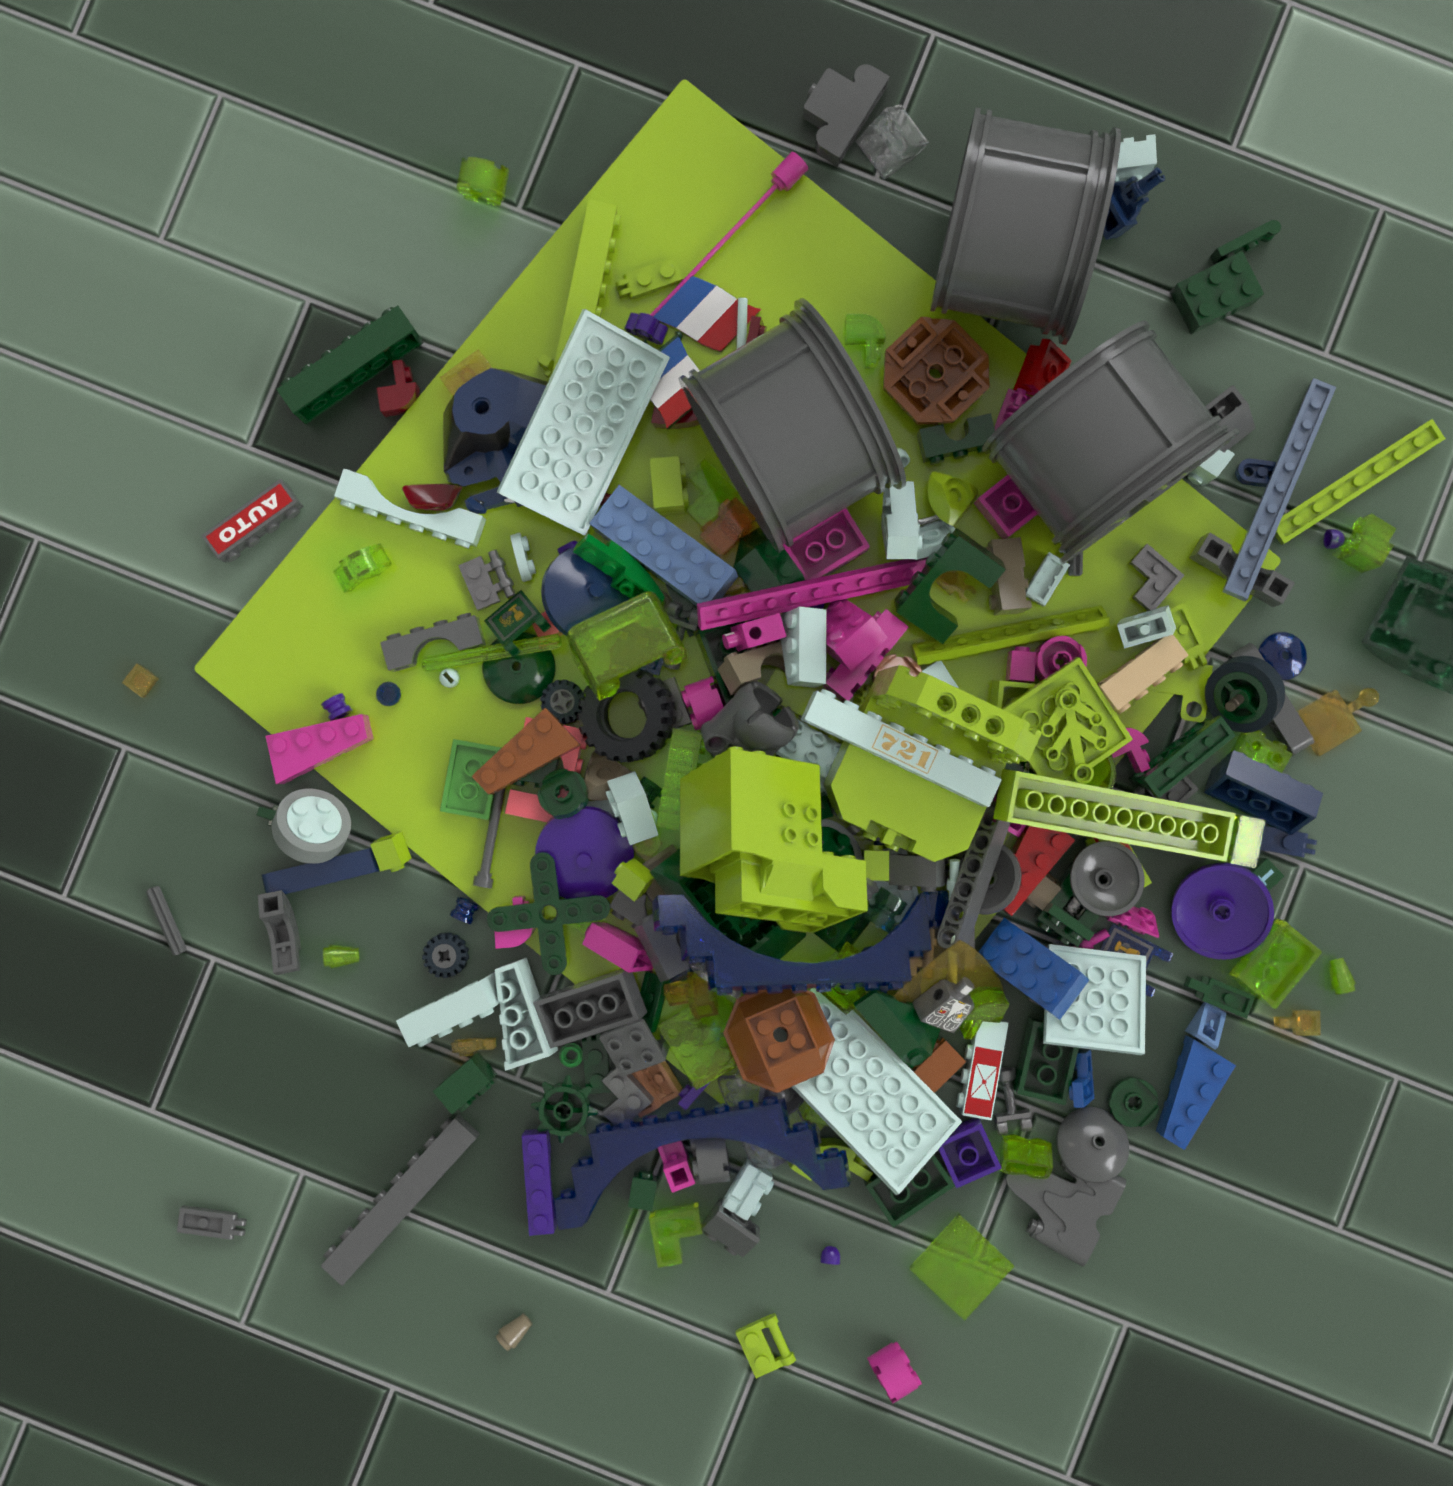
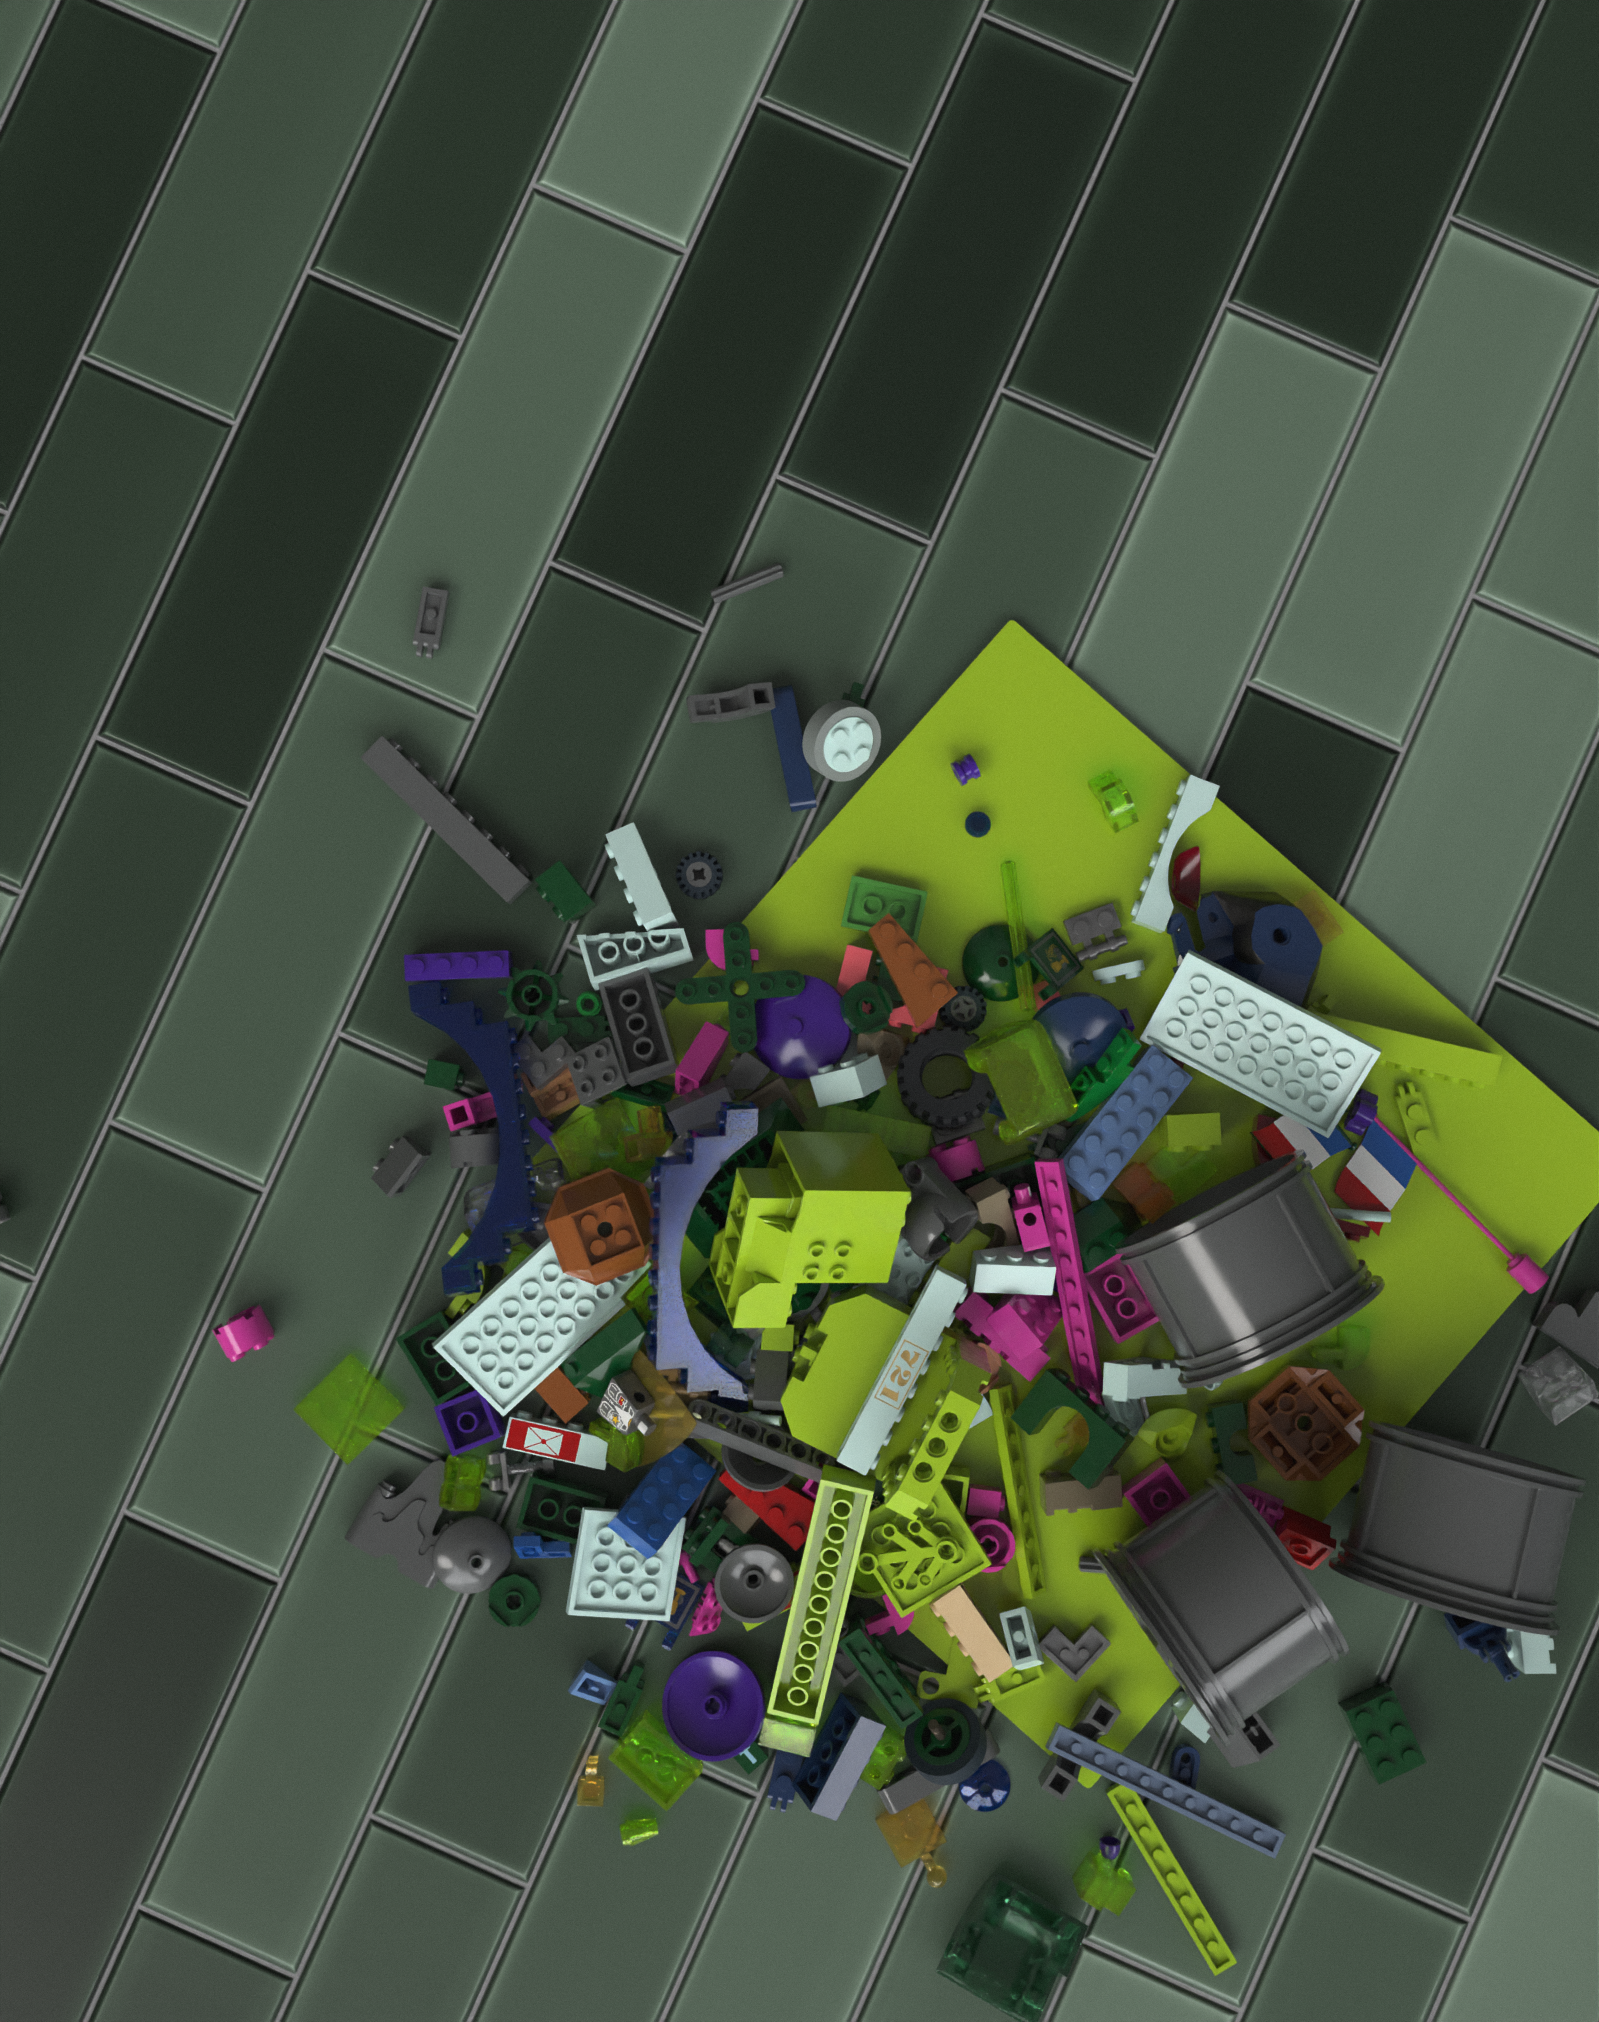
camera: 90 degrees right, 0 degrees up
clear yellow plate [122,663,159,698] -> none
brick [201,479,304,563] -> none
dark pink wedge [266,714,374,784] -> none
dark green brick [276,305,424,424] -> none
clear neon green cone [323,944,359,969] -> none
lime brick [370,831,411,872] -> none
dark red brick [377,360,420,417] -> none
dark grey arch [380,613,486,672] -> none
light aqua hinge [439,668,460,688] -> none
clear blue wheel [449,896,480,924] -> none
clear yellow plate [451,1038,496,1056] -> none
clear neon green brick [456,157,510,206] -> none
dark grey piece [473,788,505,888] -> none
dark tan cone [495,1313,533,1351] -> none
lime brick [612,858,655,902] -> none
clear neon green brick [649,1202,703,1268] -> none
light aqua brick [722,1159,774,1221] -> none
lime plate [736,1313,796,1379] -> none
dark purple hinge [820,1246,840,1265] -> none
light aqua plate [1025,552,1070,607] -> none
blue wedge [1156,1035,1236,1150] -> none
dark green plate [1210,220,1281,265] -> none

